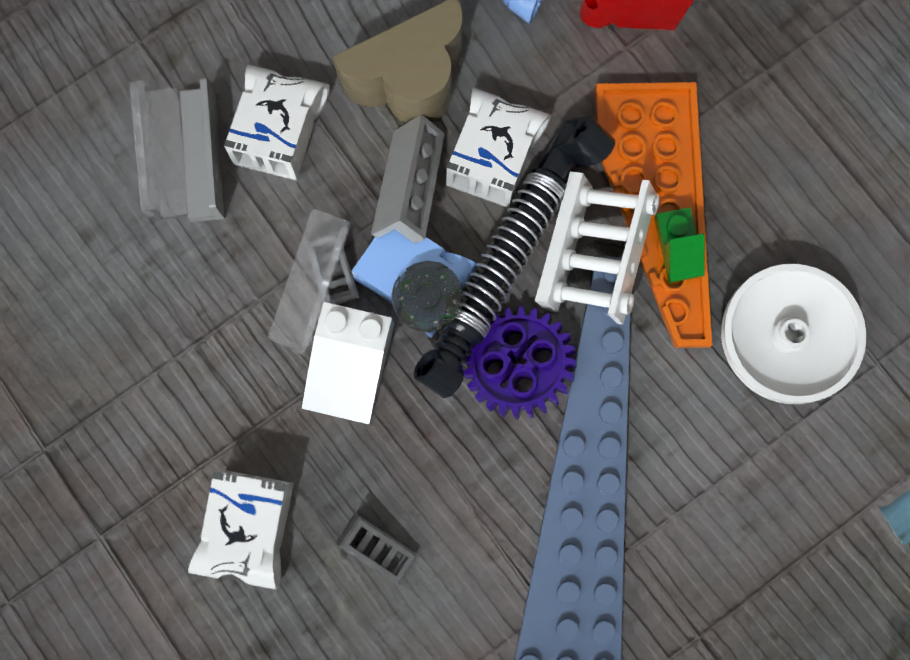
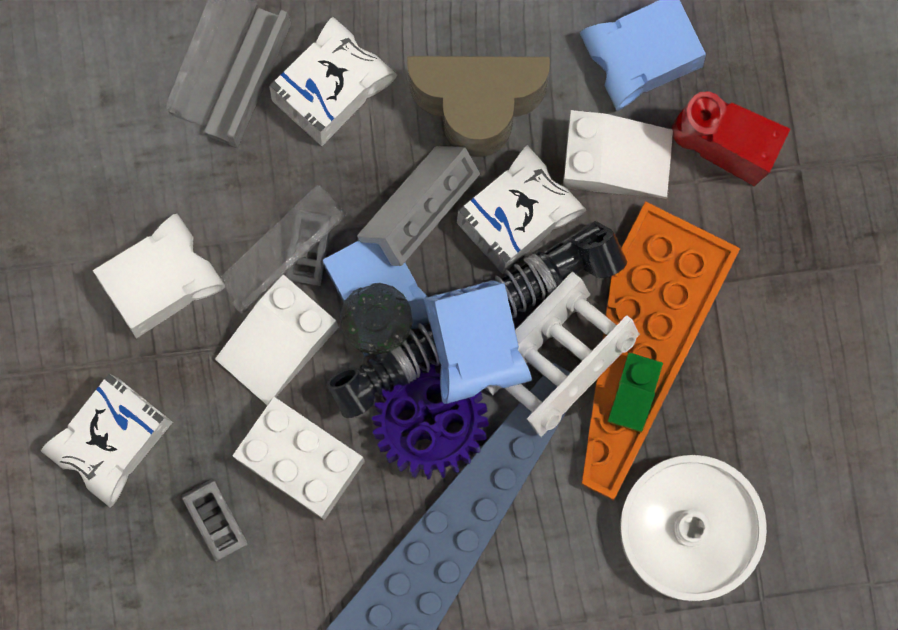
camera: 30 degrees right, 0 degrees up
none -> white piece [93,213,225,339]
none -> white brick [233,397,365,520]
none -> light blue piece [424,281,532,404]
none -> white slope [563,110,673,199]

